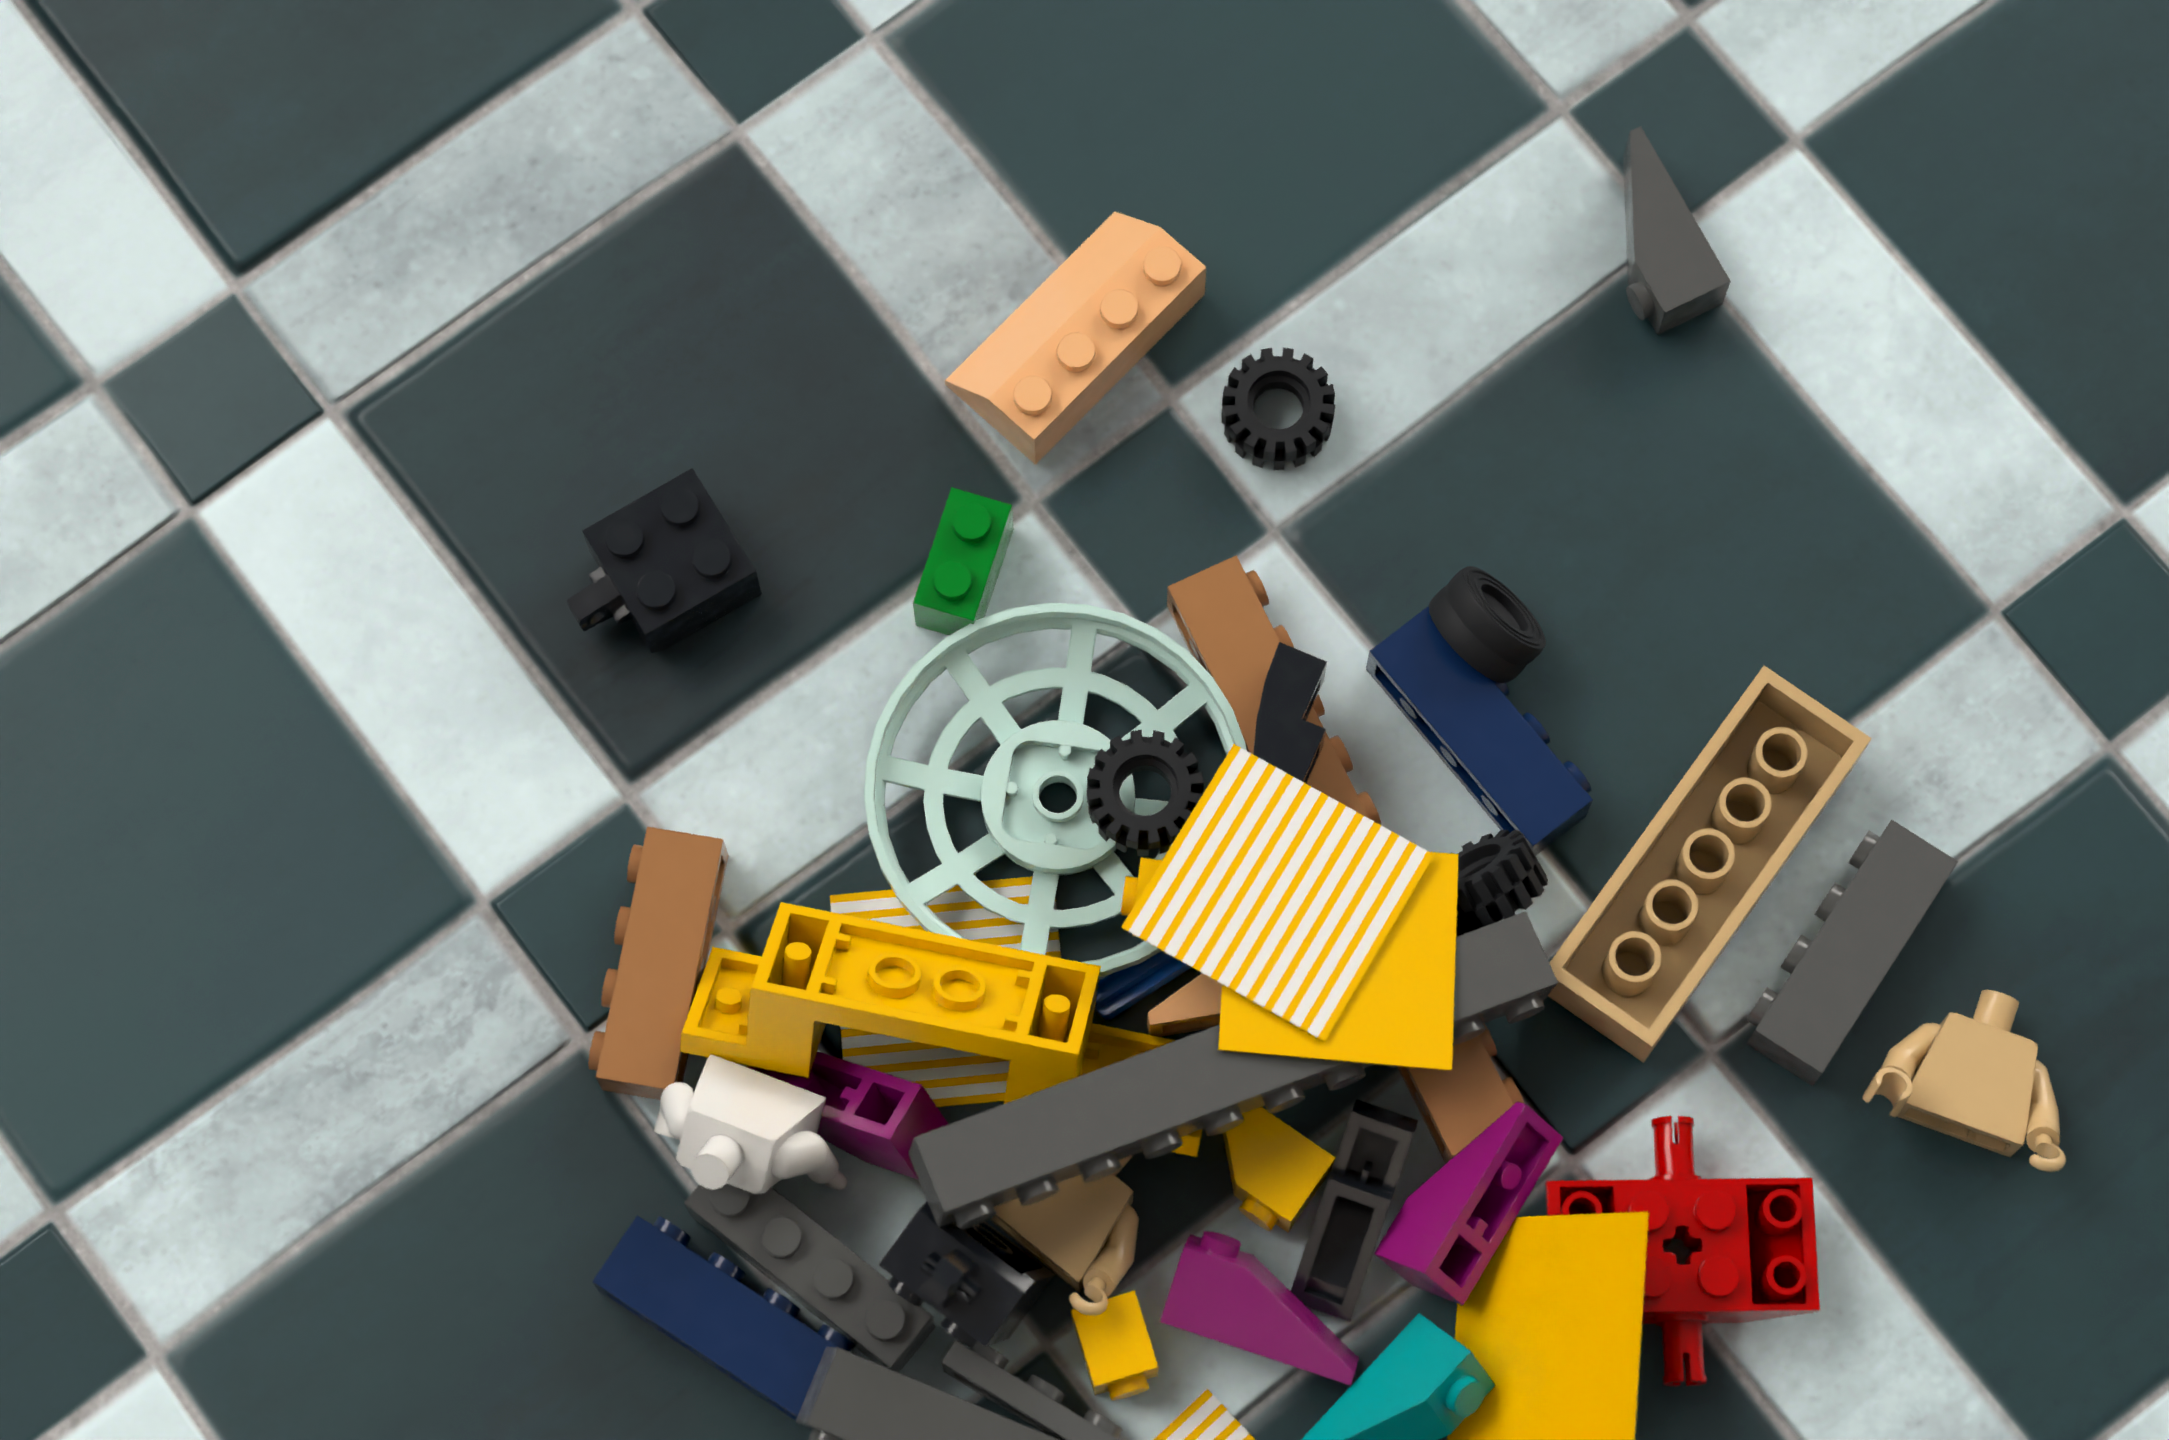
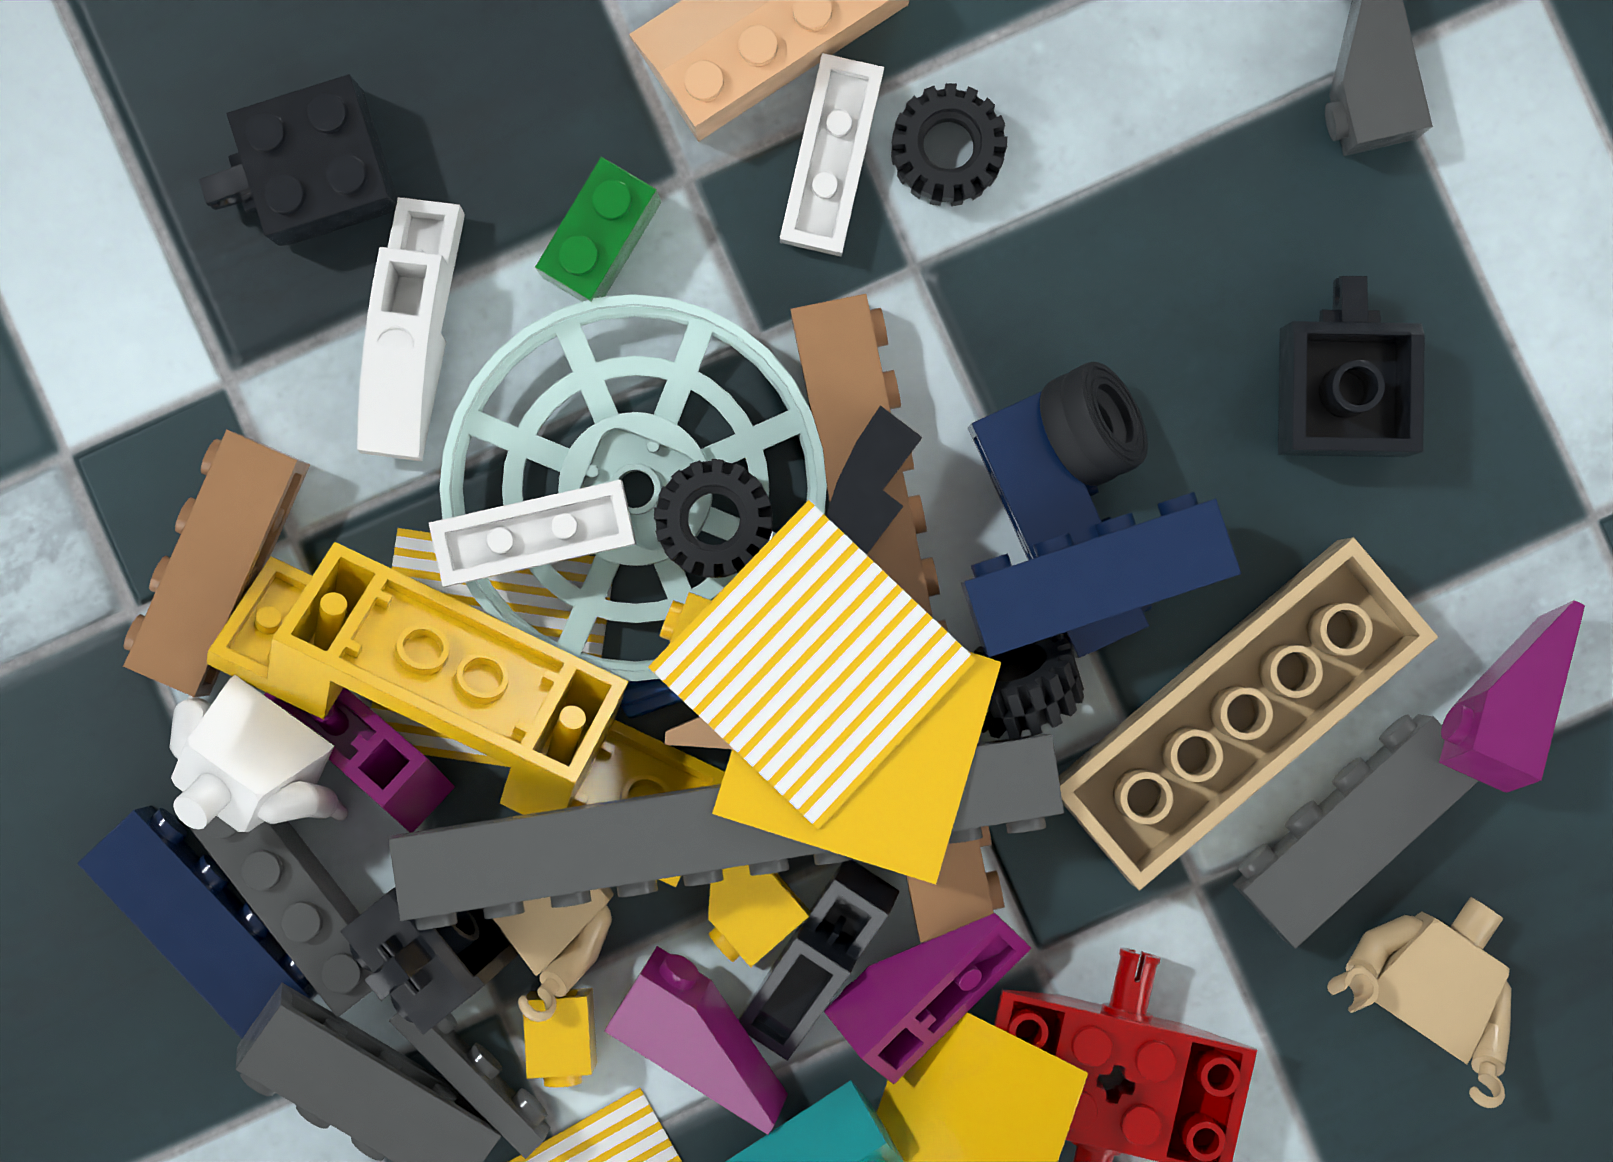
camera: 20 degrees right, 15 degrees up
none -> white slope [357,197,465,461]
none -> white plate [429,480,637,587]
none -> white plate [780,53,884,257]
none -> dark blue brick [961,492,1241,657]
none -> black hinge [1278,276,1425,457]
none -> magenta slope [1439,600,1585,793]

